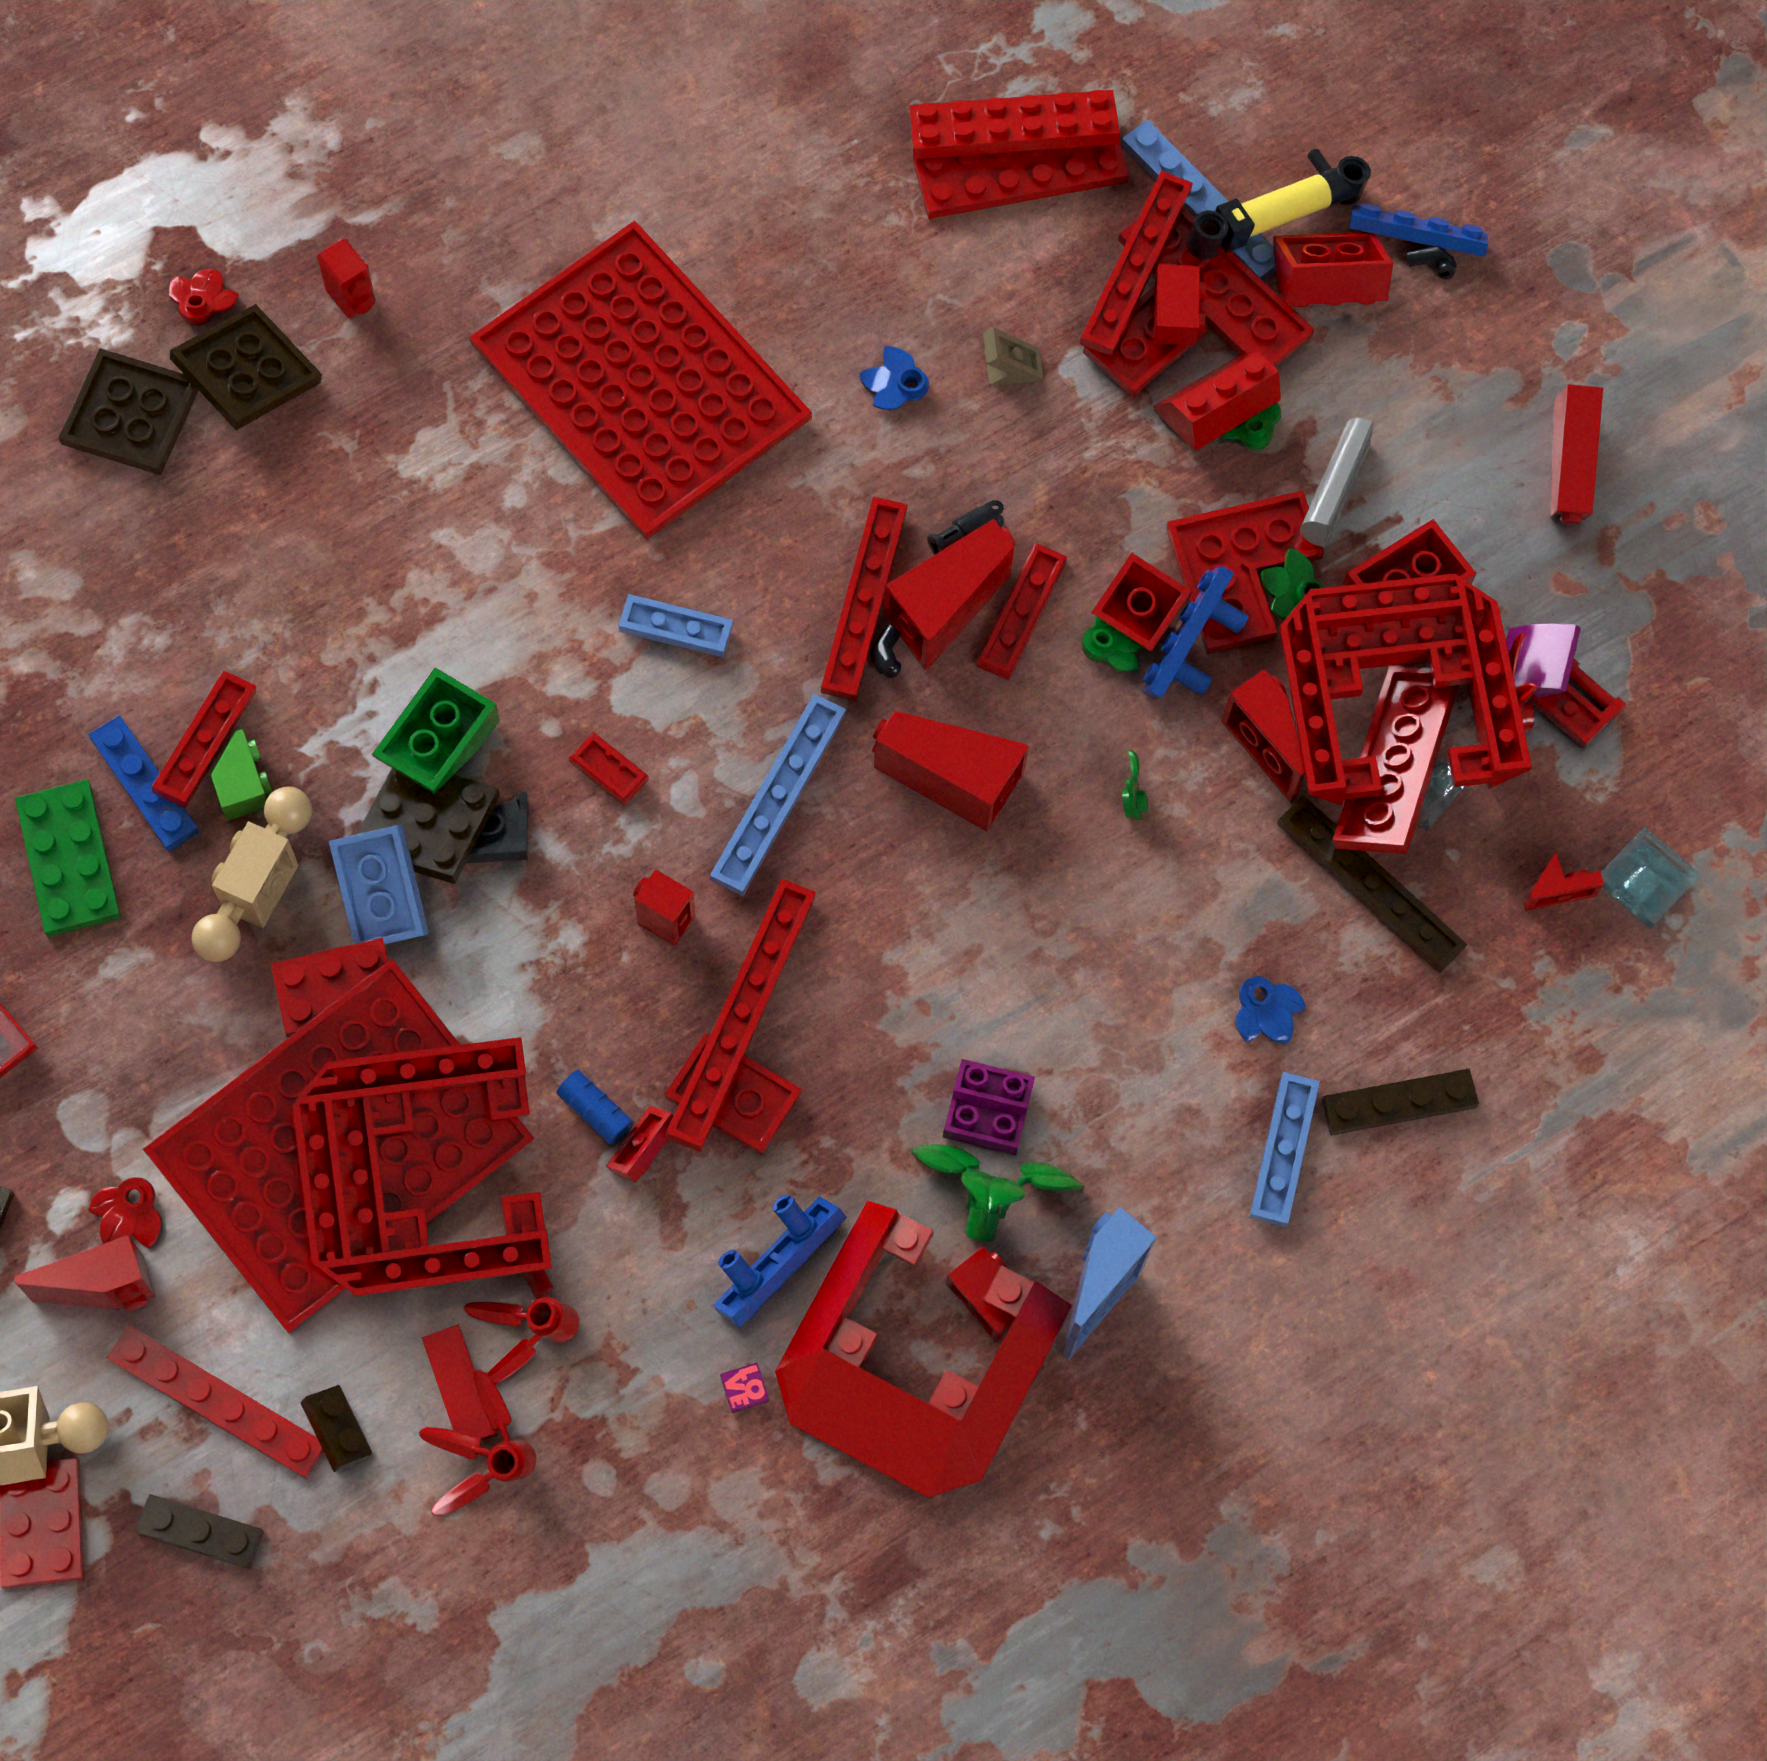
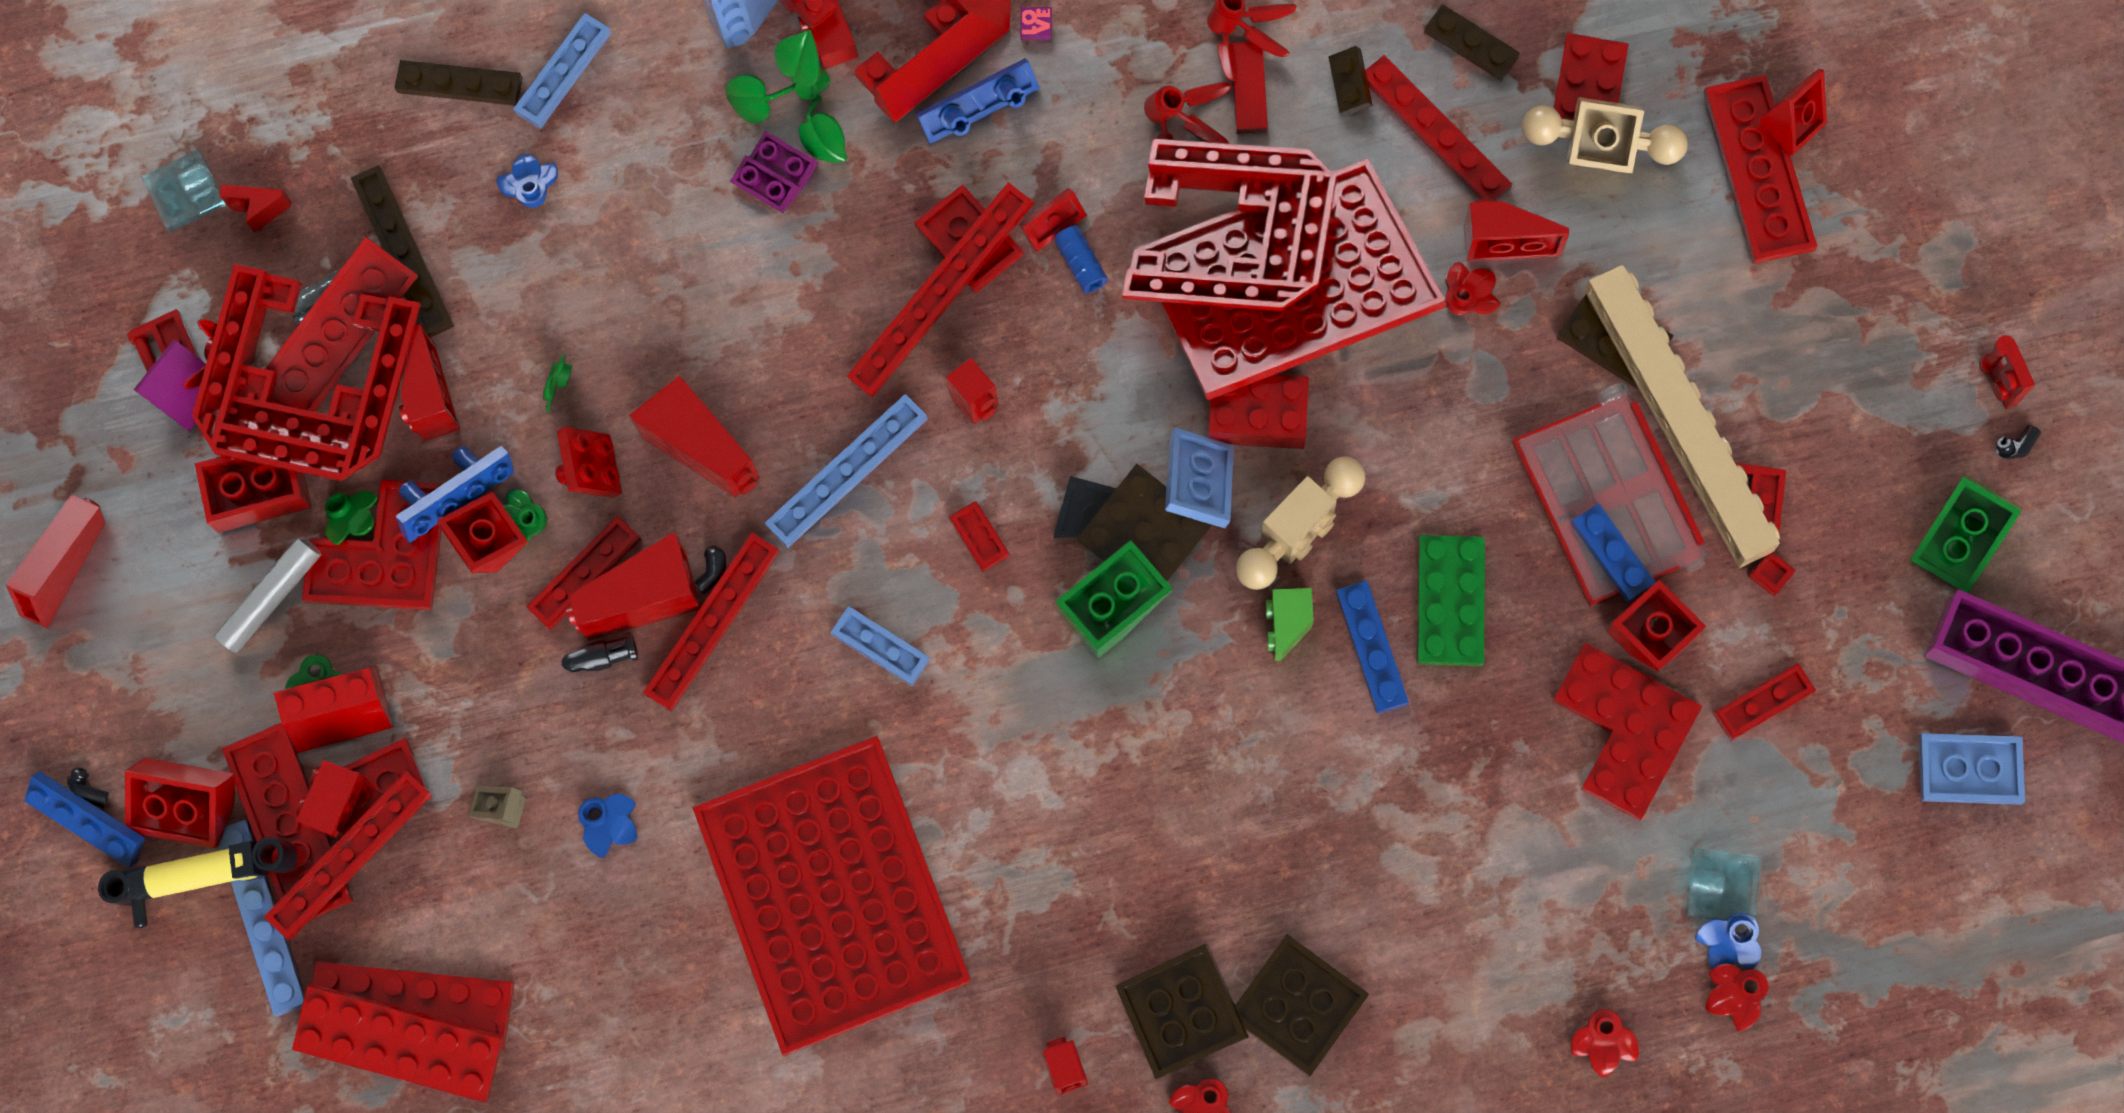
camera: 150 degrees left, 5 degrees up
red plate [152,670,256,809] -> none
none -> red plate [555,426,622,498]

